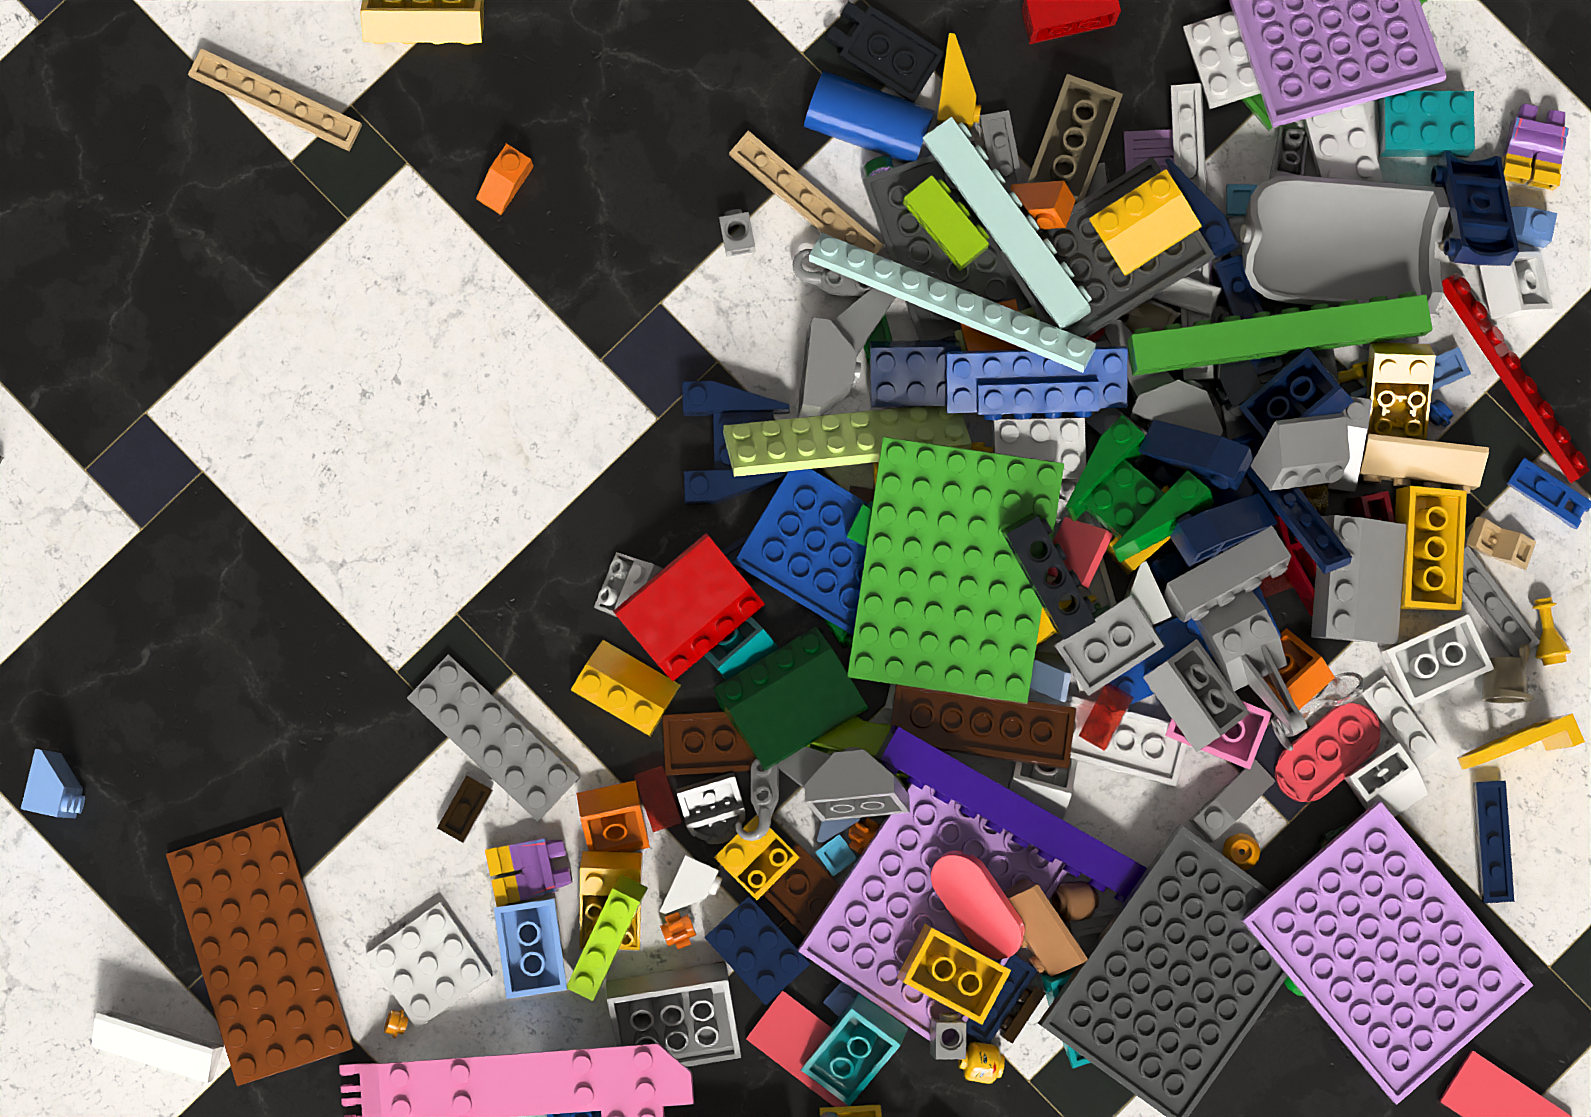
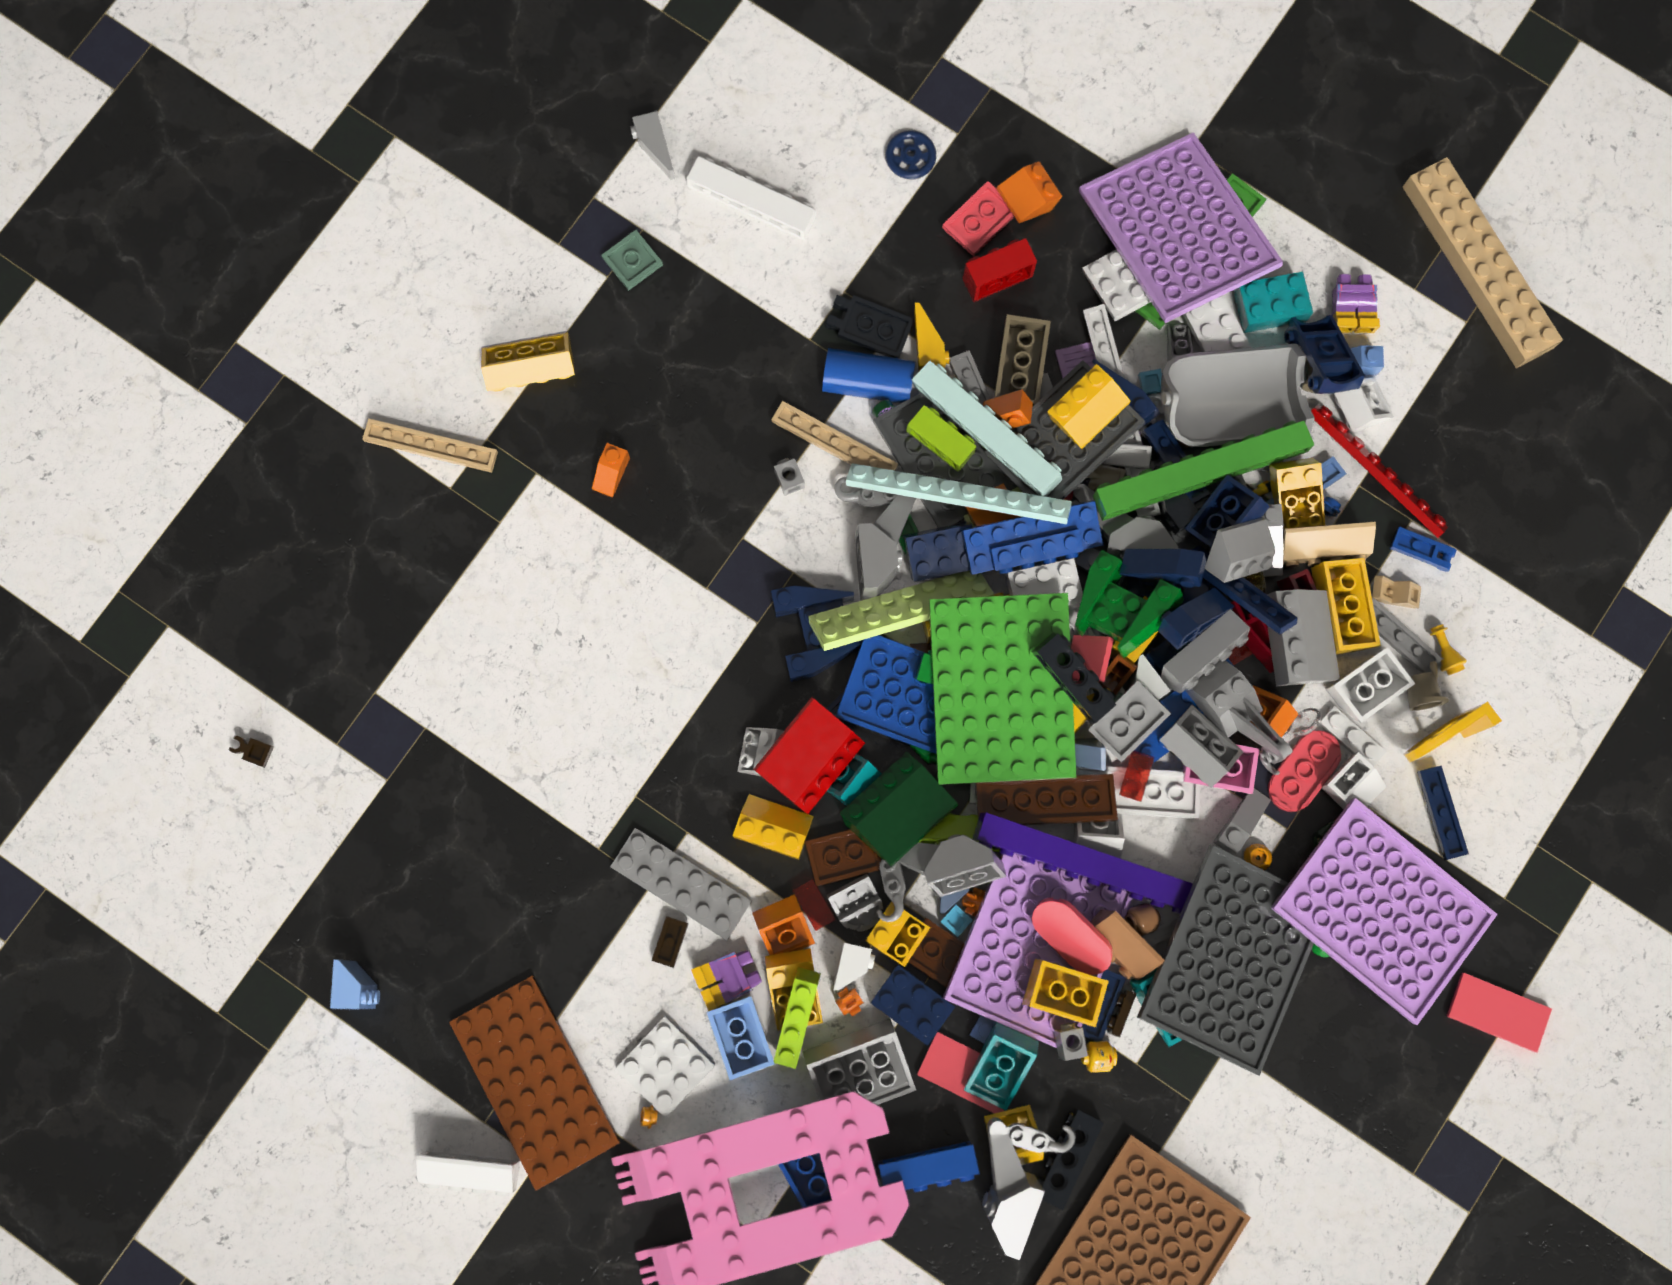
camera: 10 degrees left, 5 degrees down
none -> dark orange slope [1098,653,1138,697]

